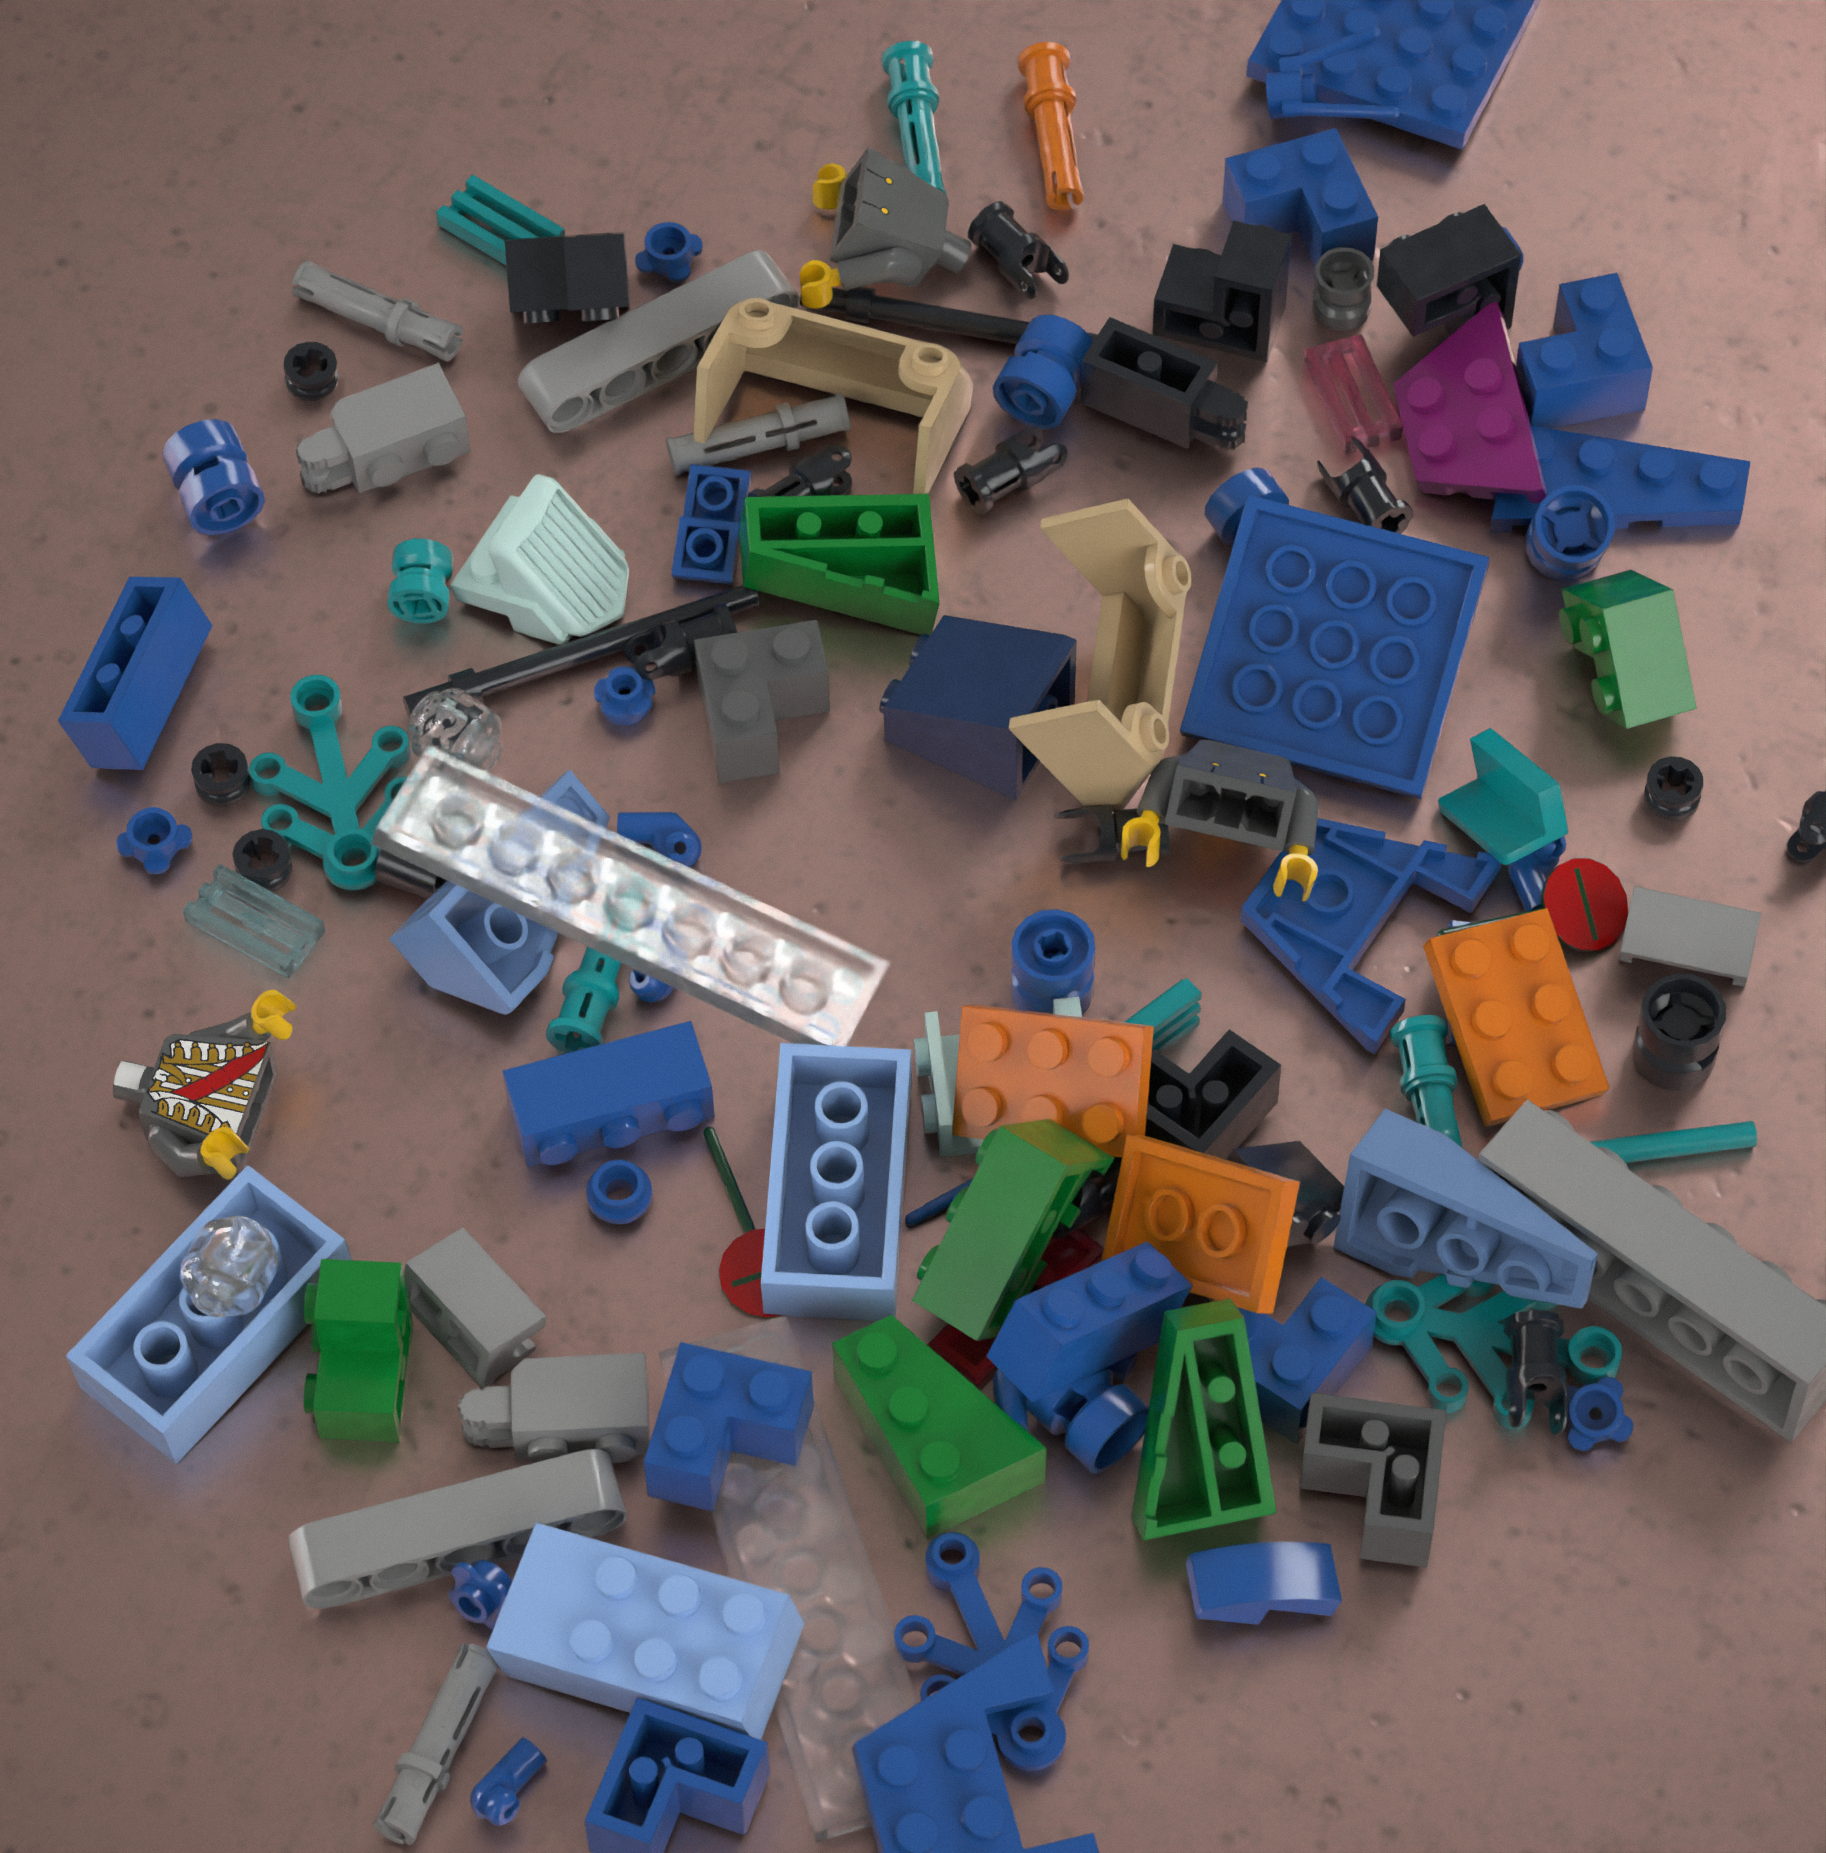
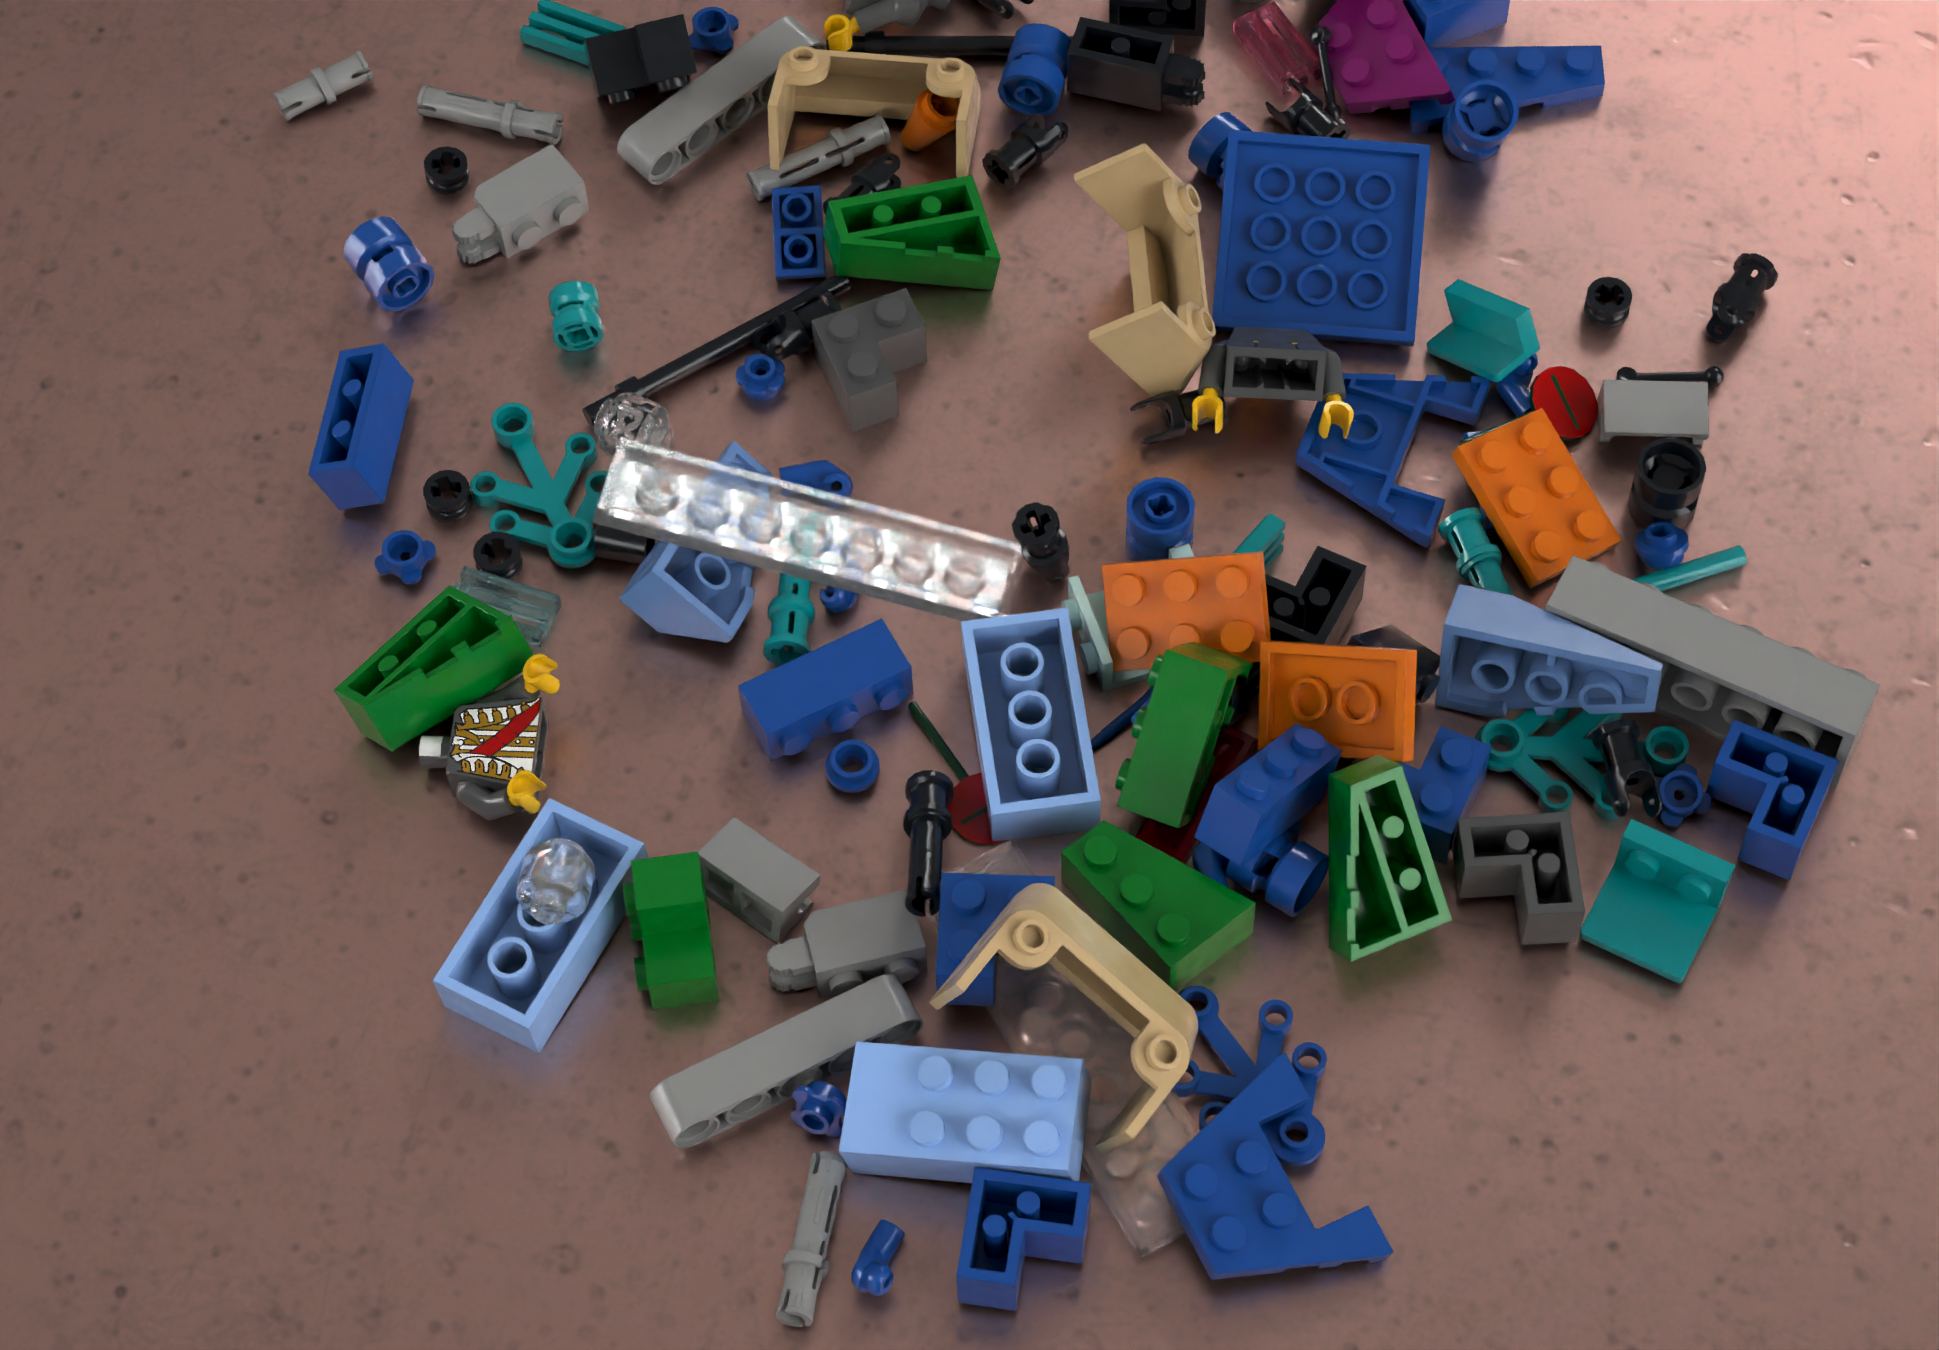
camera: 10 degrees left, 0 degrees up
light aqua piece [450,474,629,645] -> none
dark blue slope [879,615,1077,801] -> none
blue slope [1185,1542,1342,1625] -> none
brick [1559,569,1697,729] -> none
none -> light grey pin [273,50,374,121]
none -> green wedge [334,585,534,751]
none -> orange cone [901,89,960,152]
none -> black pin [903,770,954,917]
none -> tan windscreen [928,883,1198,1154]
none -> black piece [1012,502,1070,583]
none -> black hinge [1310,25,1342,120]
none -> teal bracket [1579,819,1736,983]
none -> black hinge [1616,366,1724,386]
none -> blue plate [1635,522,1689,569]
none -> blue brick [1706,719,1839,880]

